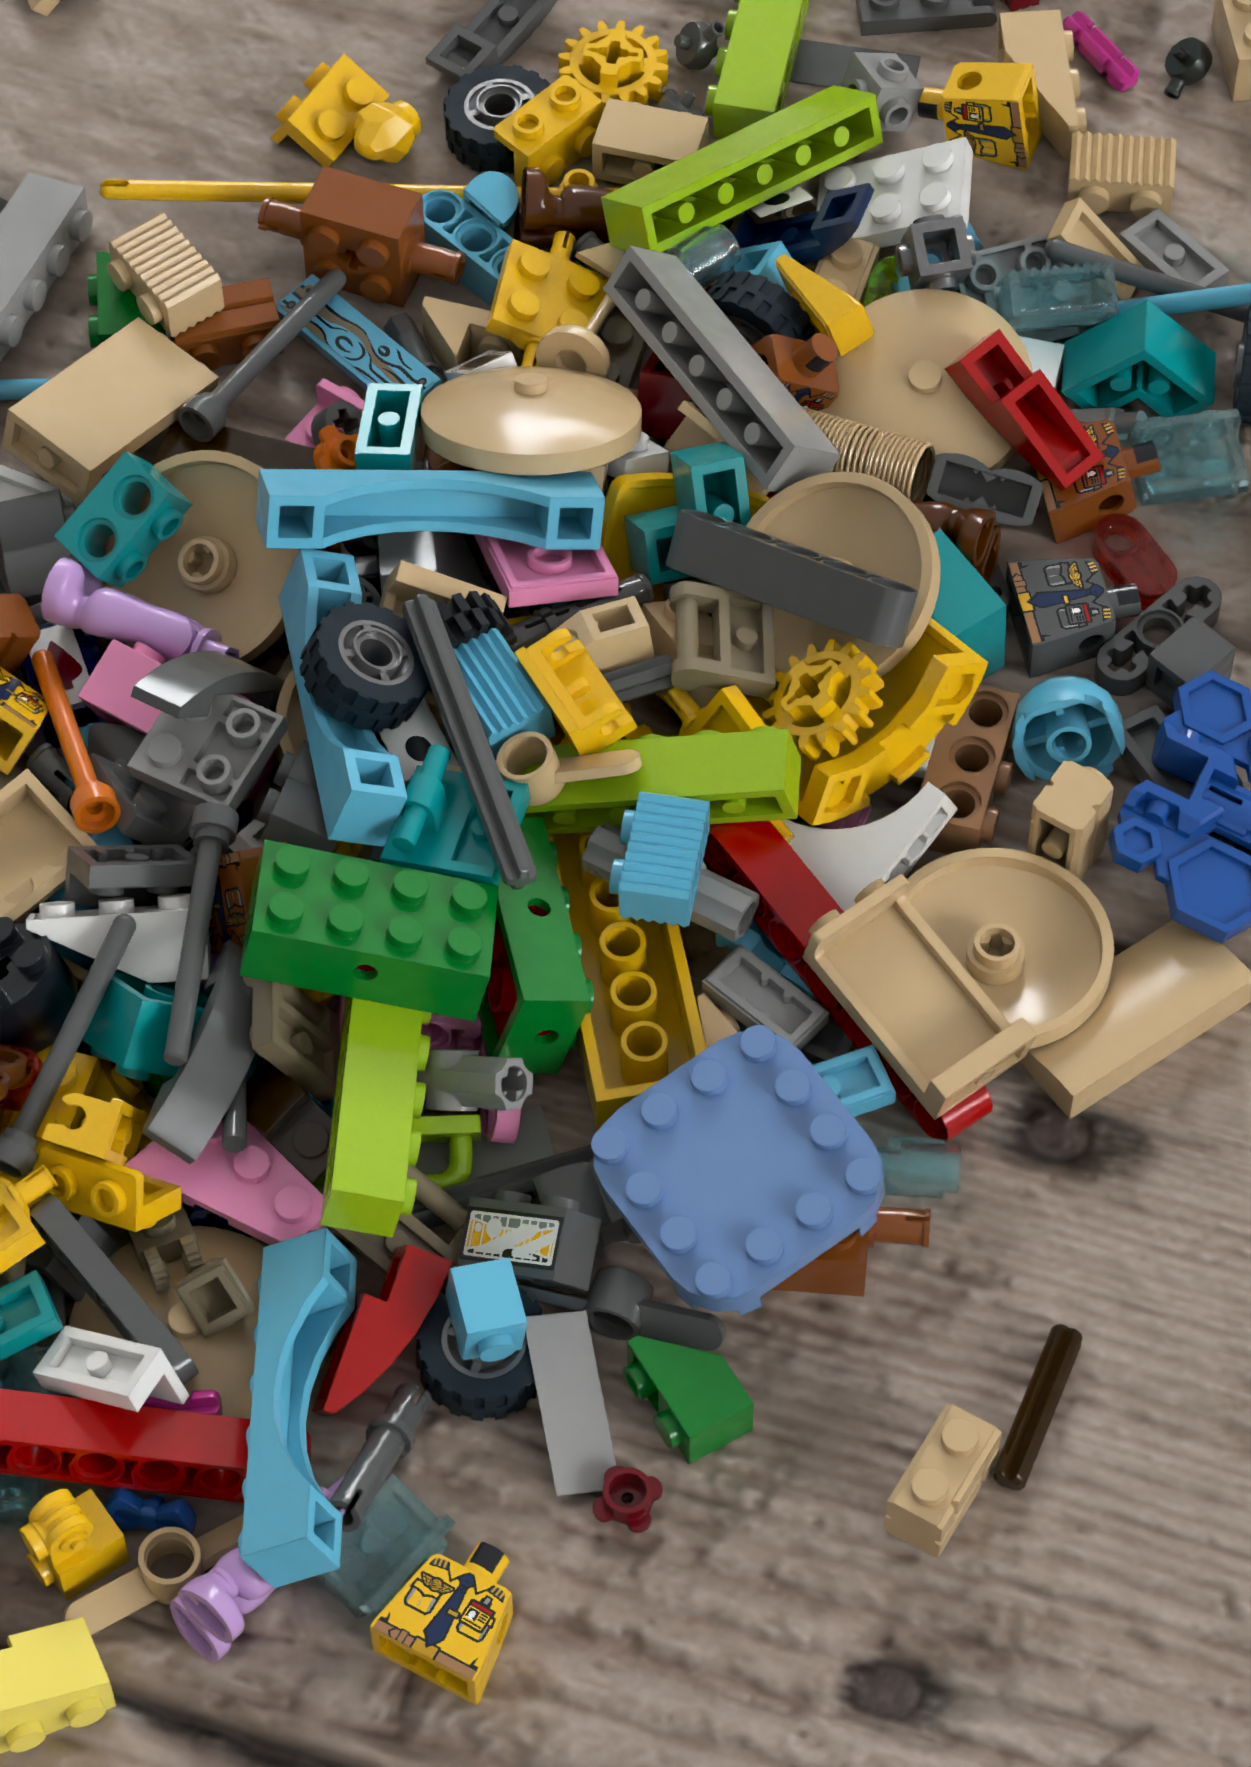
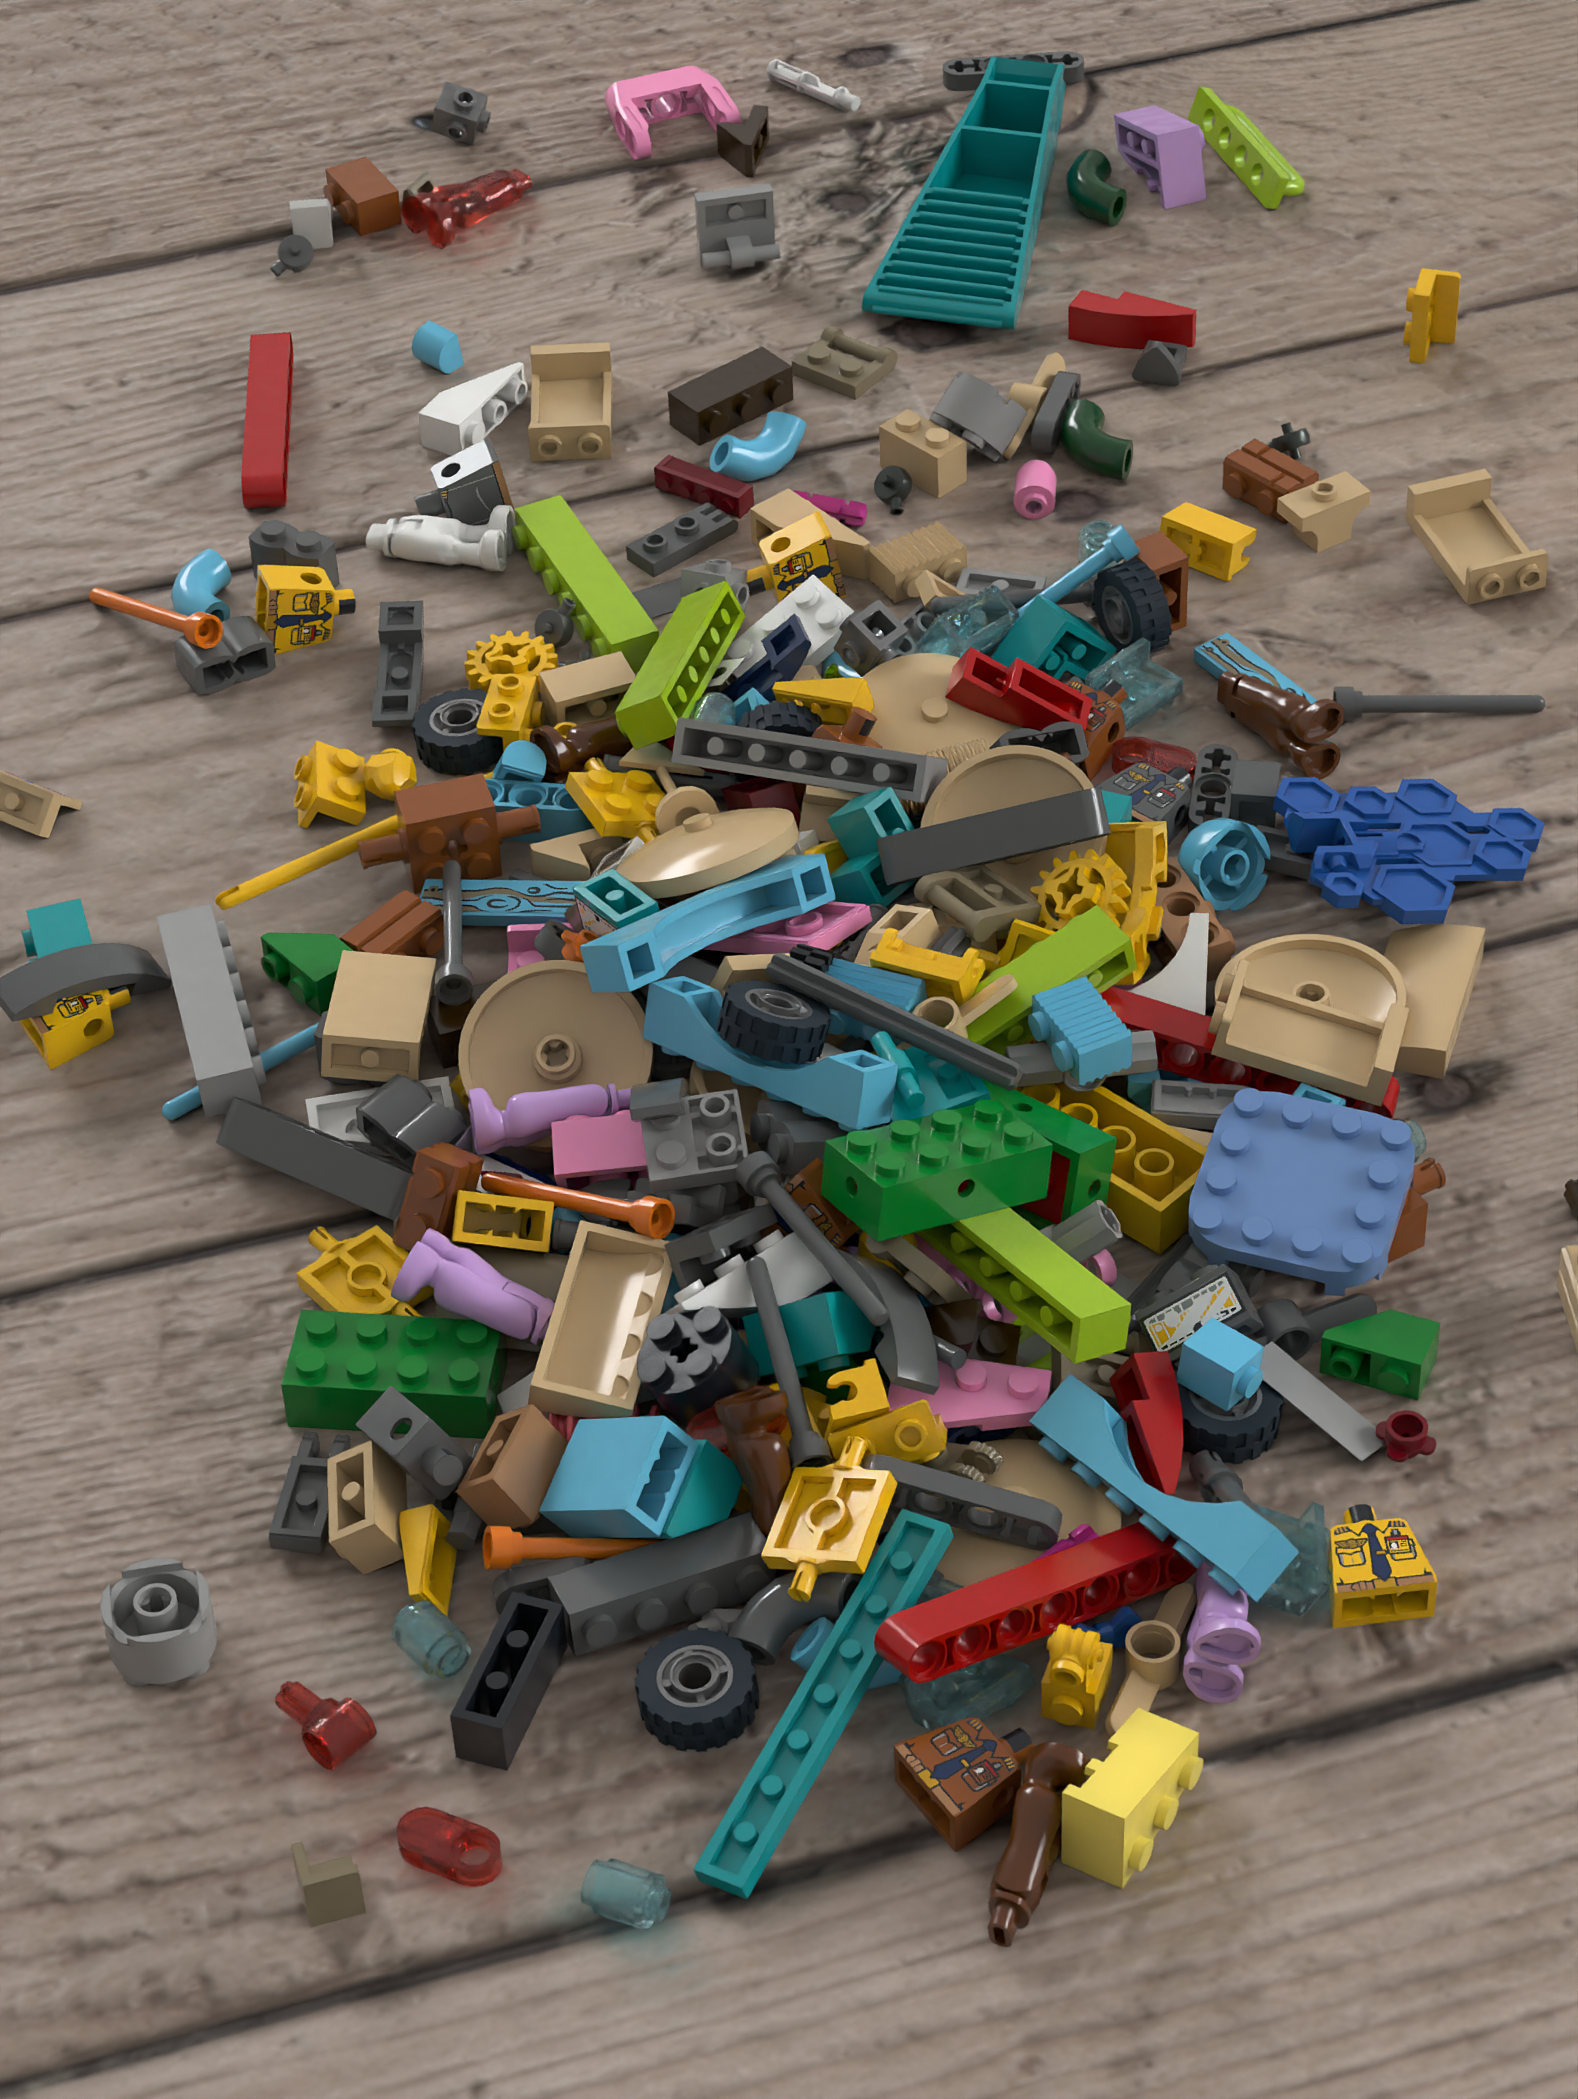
camera: 35 degrees left, 15 degrees down
white panel [33,1325,189,1412] -> none
teal brick [54,451,193,589] -> none
tan brick [107,213,225,337] -> none
dark tan slope [173,1257,257,1338] -> none
tan brick [1027,761,1114,881] -> none

